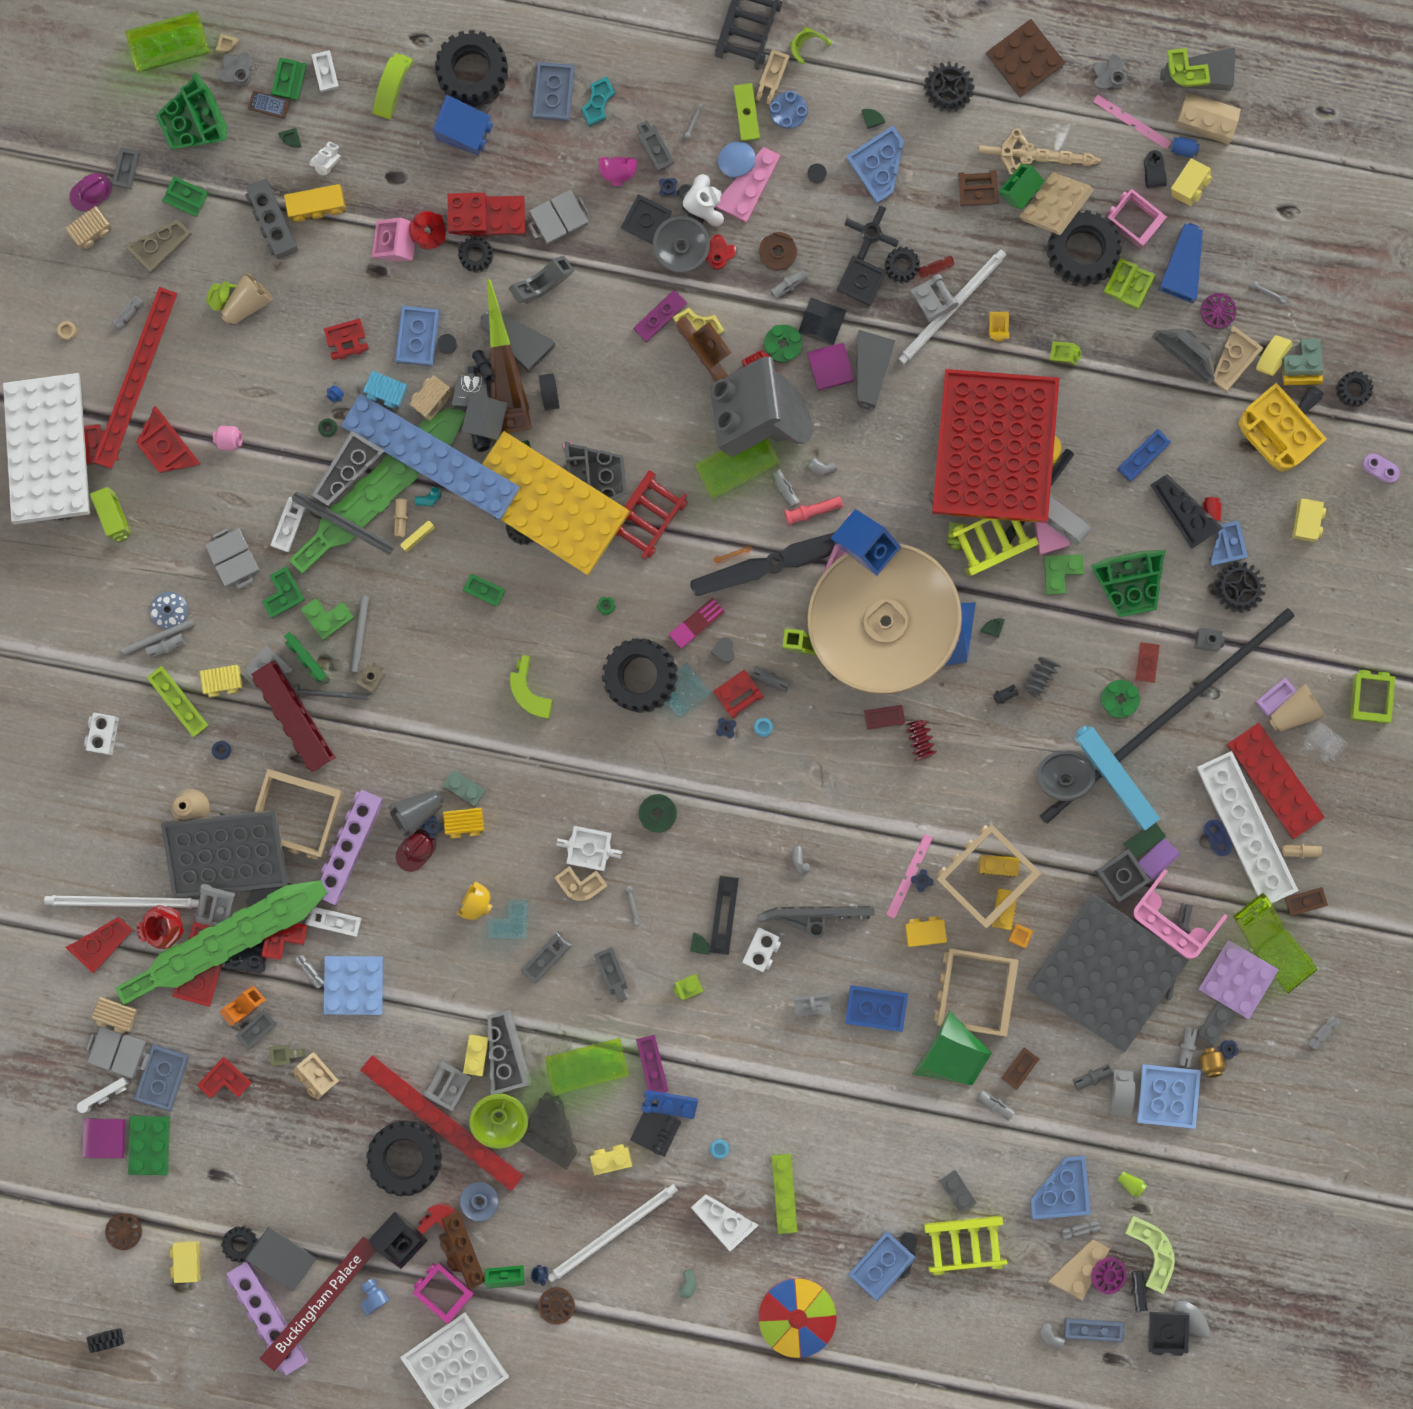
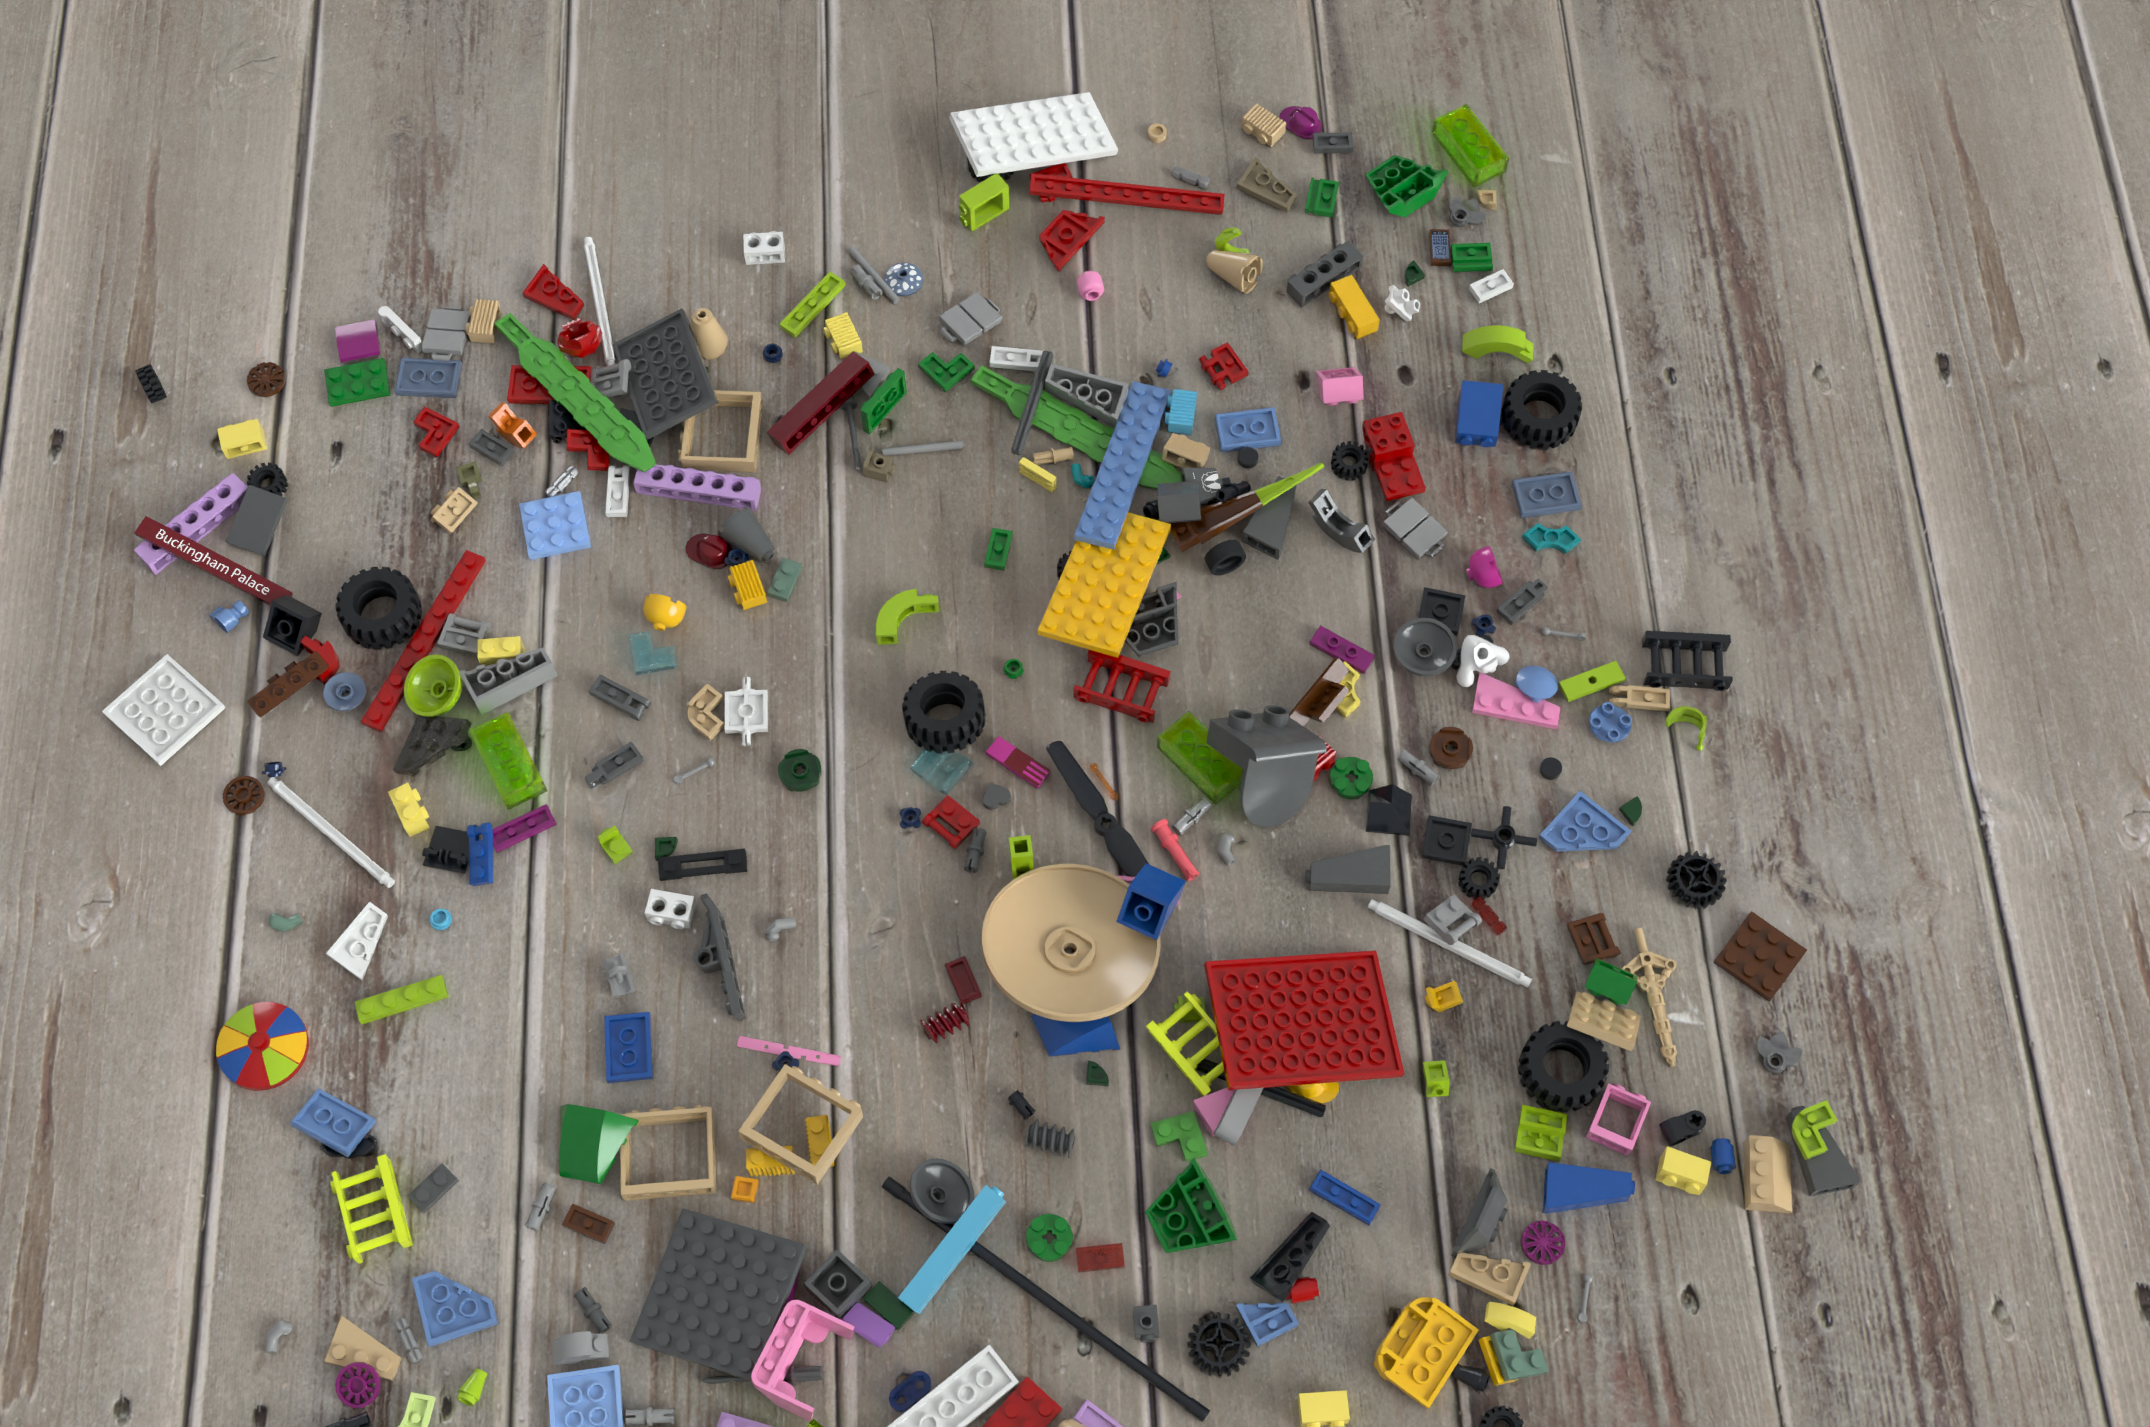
camera: 75 degrees right, 20 degrees down
bright green plate [301,598,354,640] -> none
dark green plate [318,418,338,438] -> none
red plate [409,211,446,250] -> none
dark pink window [413,1262,475,1324] -> none
green plate [485,1265,525,1289] -> none
red plate [705,234,736,270] -> none
medium azure plate [754,718,773,737] -> none
magenta slope [807,342,854,391] -> none
yellow brick [905,916,947,947] -> none
sand blue tile [1064,1318,1124,1342] -> none
bright pink piece [1093,94,1171,149] -> none

